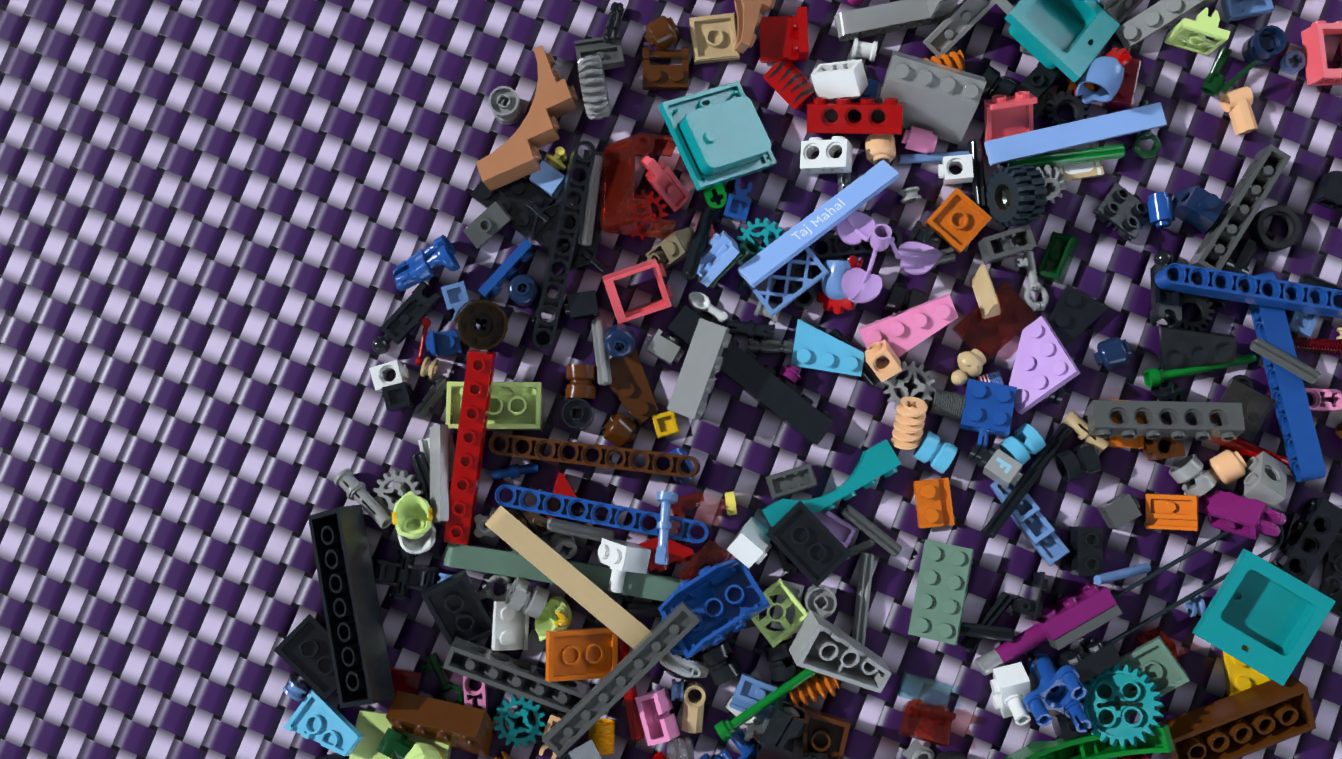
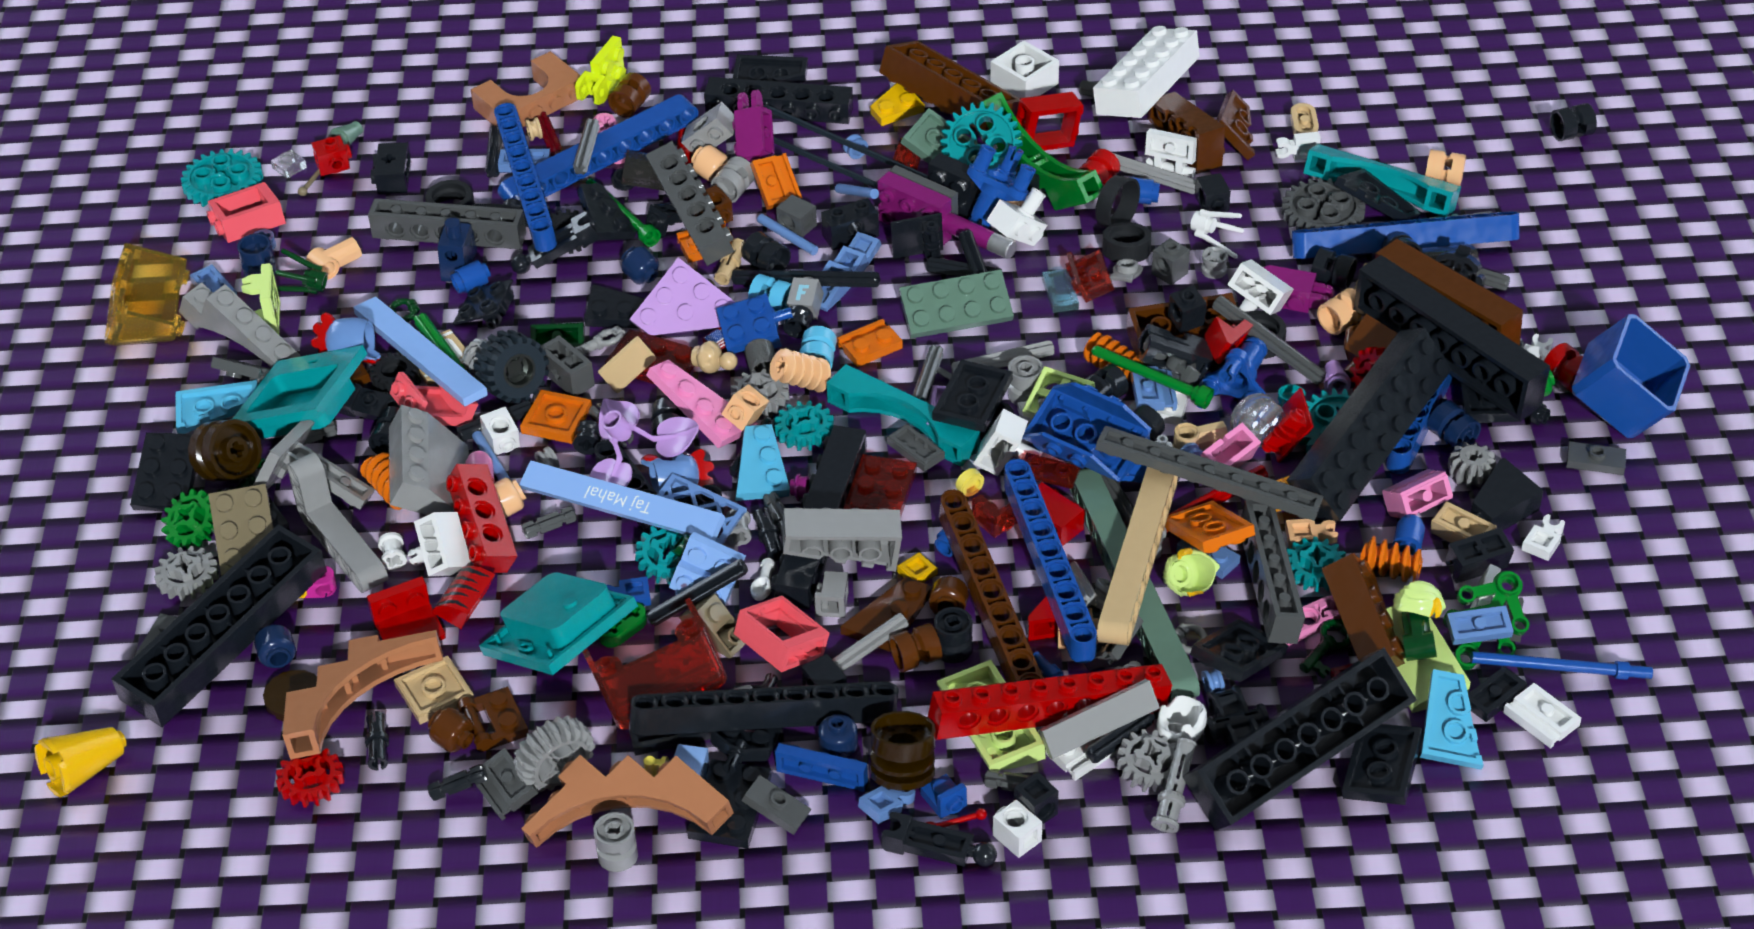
camera: 120 degrees left, 40 degrees down
medium blue bush [283,678,308,701] -> none
yellowish green hair [392,491,433,540] -> none
blue piece [393,235,460,291] -> none
tan bush [420,356,439,380] -> none
white plate [491,601,529,651] -> none
light grey wheel [505,577,549,619] -> none
white brick [598,538,651,593] -> none
dark blue head [604,324,635,358] -> none
coral hinge [641,155,691,213] -> none
medium blue piece [655,491,678,565] -> none
light grey wedge [789,609,892,693] -> none
white brick [800,136,853,175] -> none
teal piece [1192,549,1336,686] -> none
none -> medium blue bar [757,213,818,256]
none -> teal gear [775,401,834,451]
none -> clear red plate [843,454,917,518]

